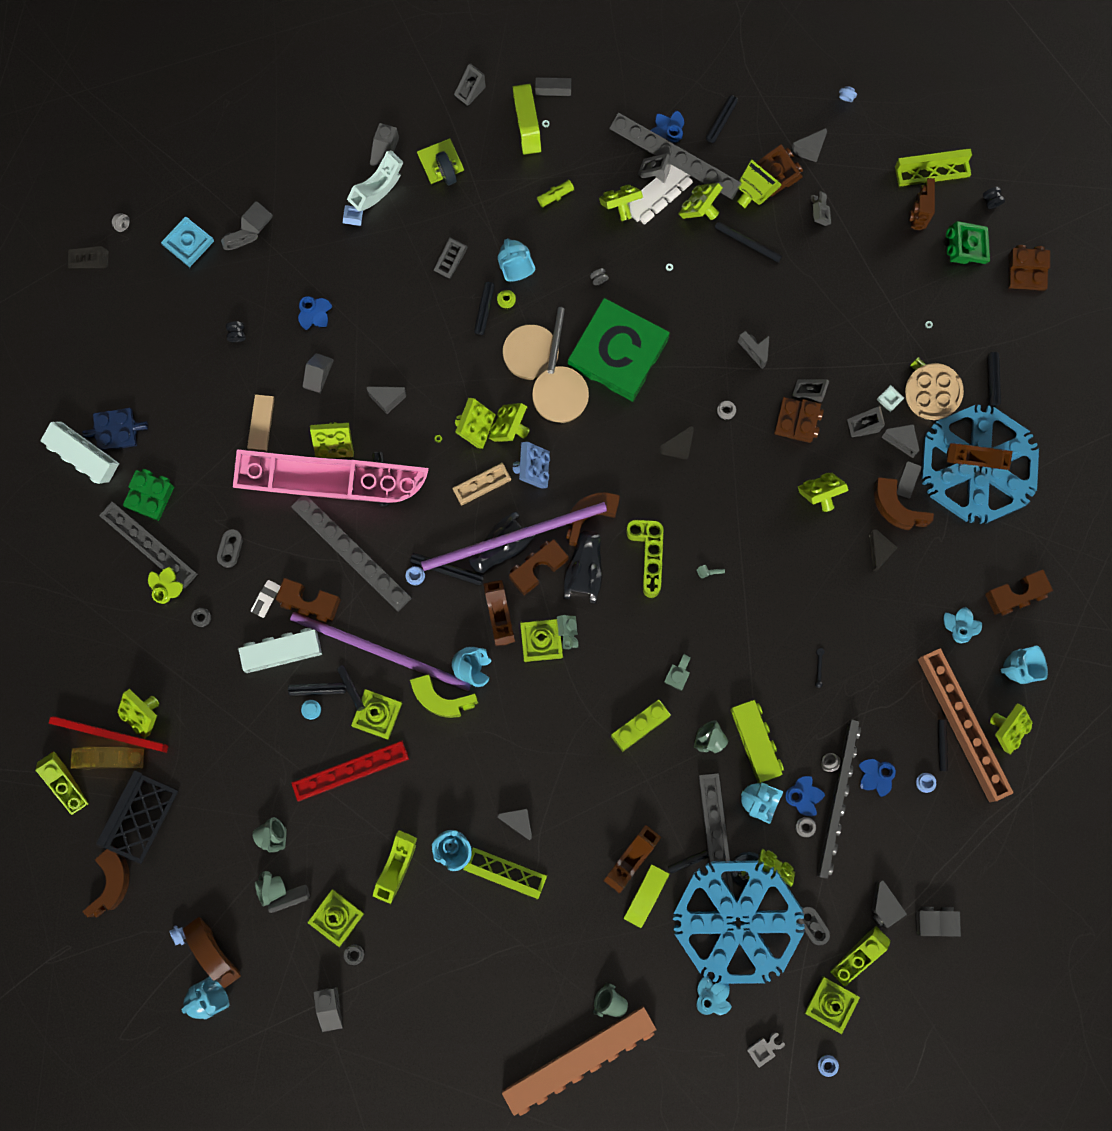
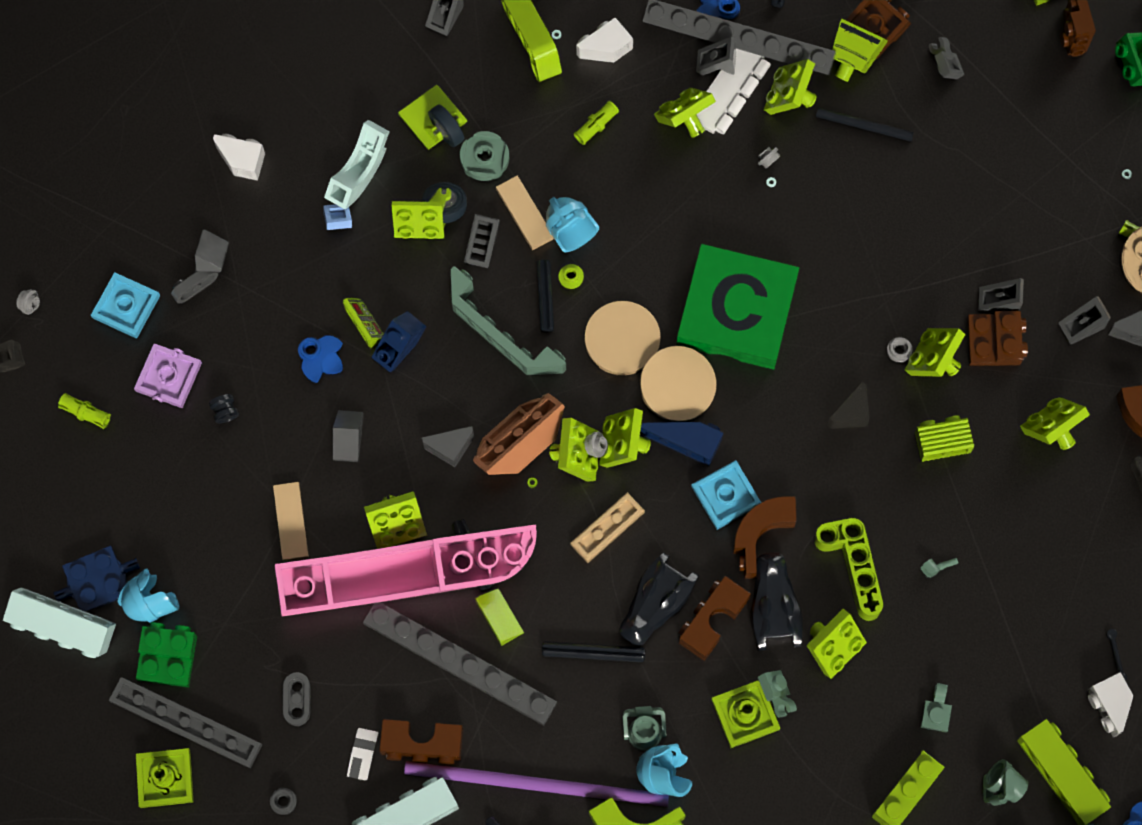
camera: 15 degrees left, 5 degrees down
lime plate [148,567,183,604] -> none
dark grey slope [370,123,399,167] -> none
light blue plate [406,566,425,585] -> none
medium lavender piece [421,502,607,571] -> none
reddish brown arch [483,580,515,646] -> none
medium blue plate [513,442,550,488] -> none
dark grey bar [547,307,565,374] -> none
dark grey bush [590,269,609,285] -> none
dark grey slope [738,331,769,369] -> none
light aqua tile [877,385,904,412] -> none
none -> lime pin [58,393,111,429]
none -> medium azure helmet [118,568,179,623]
none -> lavender plate [134,344,202,408]
none -> lime plate [136,748,194,808]
none -> white slope [213,134,265,180]
none -> lime slope [343,298,384,348]
none -> dark blue slope [372,311,427,373]
none -> lime plate [392,182,467,239]
none -> sand green slope [451,266,566,375]
none -> sand green plate [460,131,509,181]
none -> nougat wedge [473,393,565,475]
none -> lime slope [475,589,524,646]
none -> tan tile [496,175,554,250]
none -> white slope [576,18,633,63]
none -> light grey plate [585,432,607,458]
none -> sand green piece [623,706,666,751]
none -> dark blue slope [640,422,723,466]
none -> medium azure plate [691,460,761,530]
none -> light grey plate [758,147,780,169]
none -> lime plate [806,609,867,679]
none -> lime plate [905,328,965,377]
none -> lime brick [915,416,974,462]
none -> white slope [1088,672,1133,738]

